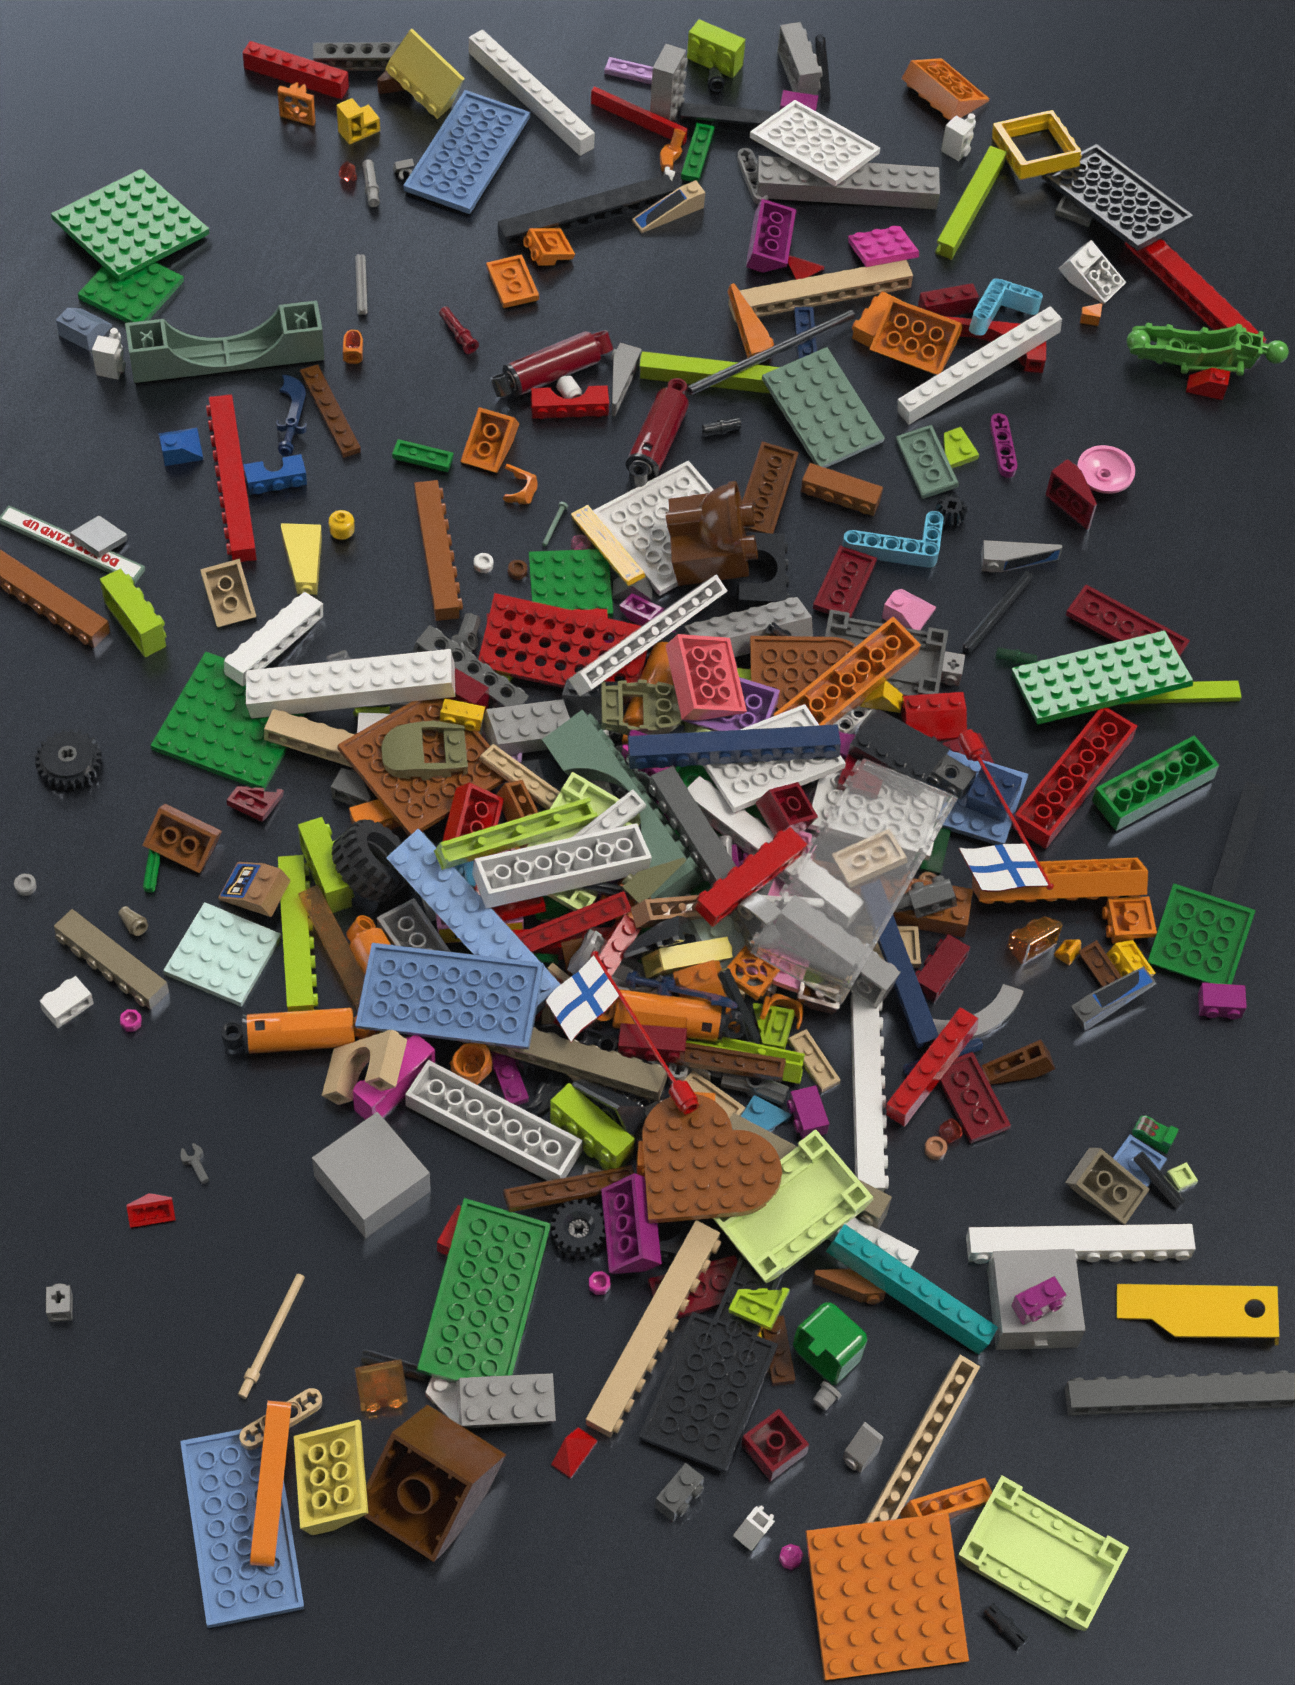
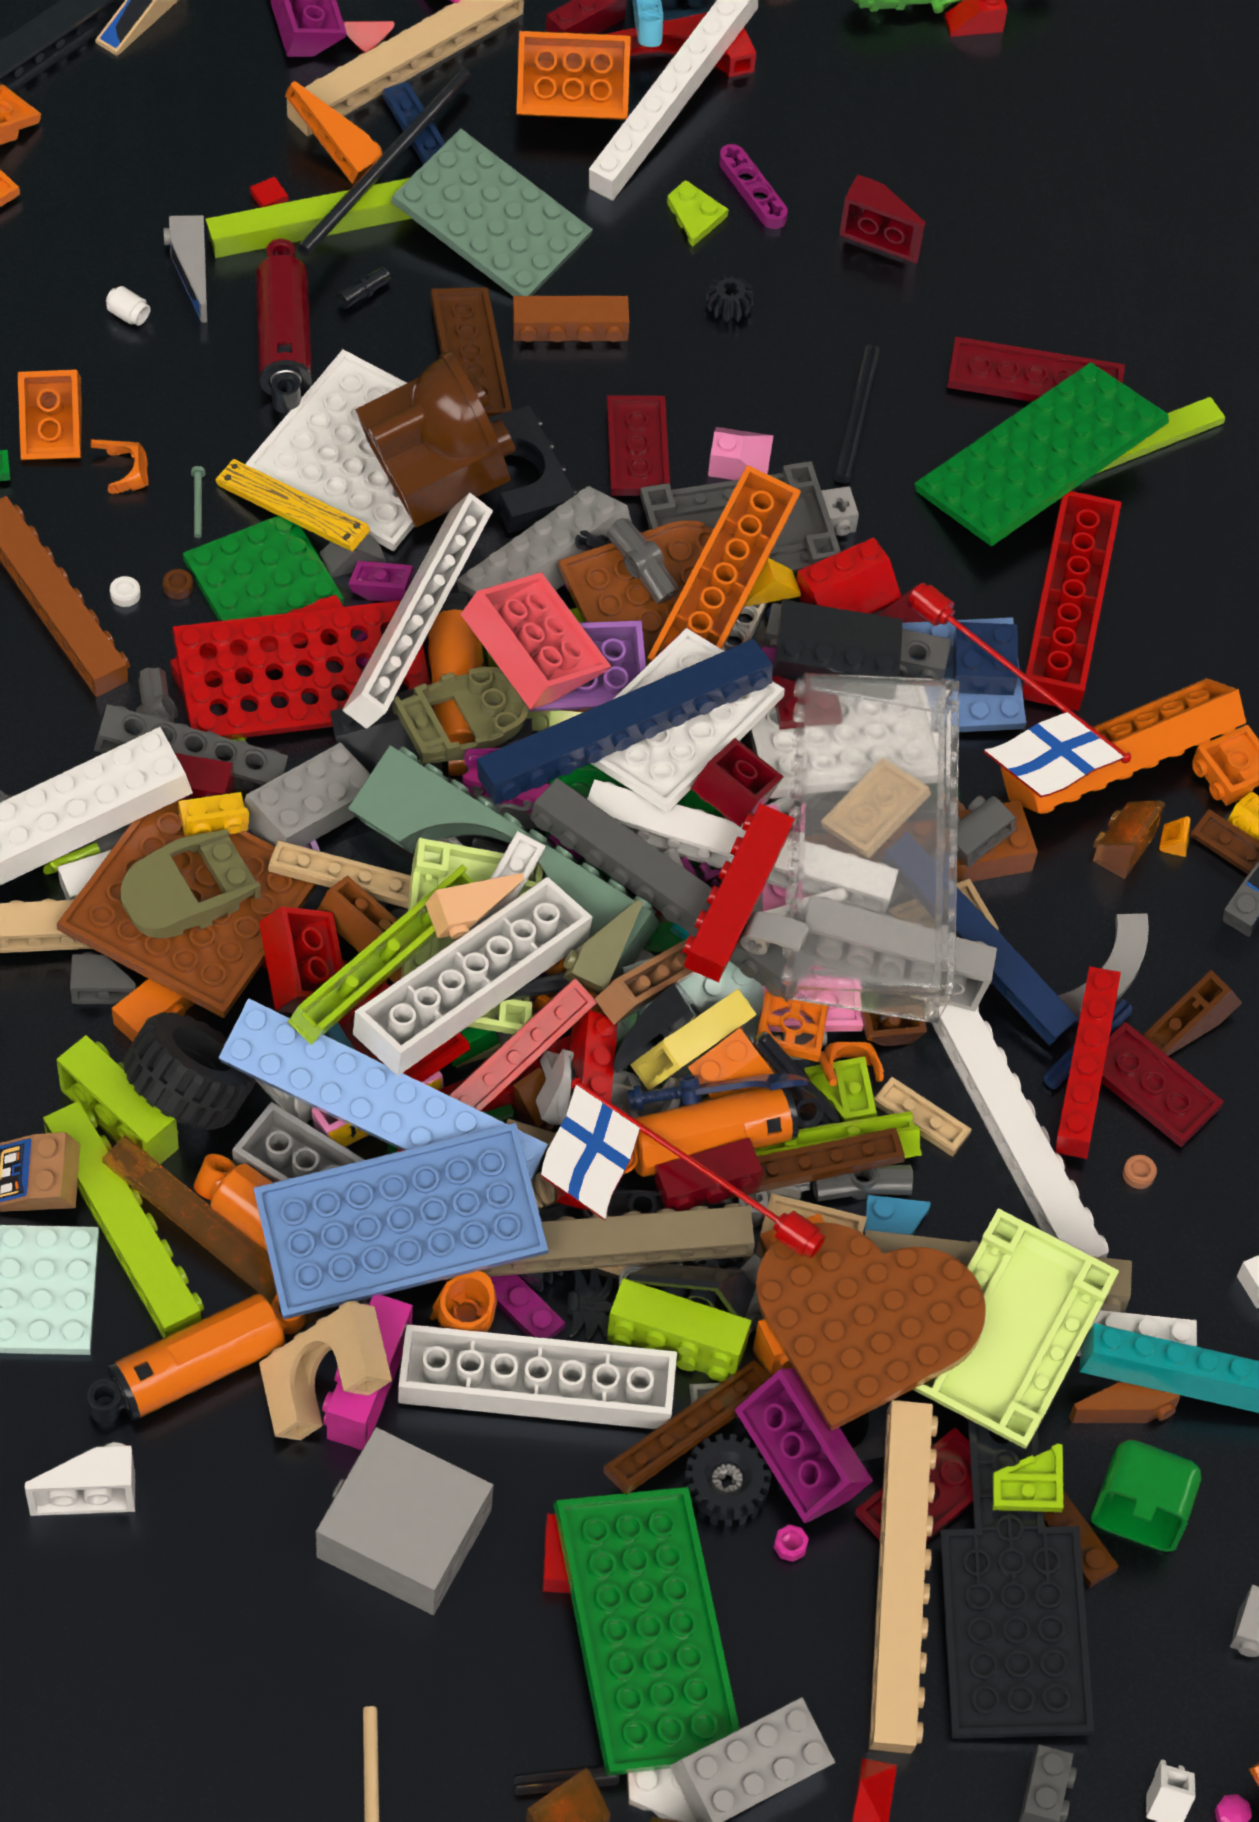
camera: 25 degrees left, 0 degrees up
red slope [126,1193,175,1227] -> none
dark grey bar [181,1143,209,1184] -> none
dark red piece [490,330,613,397] -> none
red arch [531,386,609,419] -> none
clear pink tile [571,535,591,550] -> none
dark red brick [741,1409,809,1482] -> none
magenta brick [787,1086,829,1140] -> none
light grey piece [813,1381,842,1411] -> none
medium azure beam [842,511,943,568] -> none
orange brick [852,291,901,347] -> none
sand green tile [896,425,959,499] -> none
dark red brick [915,934,970,1003] -> none
clear red tile [939,1118,962,1143] -> none
light grey slope [981,540,1062,572] -> none
clear green pin [995,647,1037,665] -> none
bright pink dish [1077,445,1135,494] -> none
green brick [1092,735,1219,831] -> none
none -> white slope [25,1443,135,1516]
none -> red tile [250,177,288,208]
none -> light nougat slope [425,873,525,939]
none -> dark grey piece [606,518,680,604]

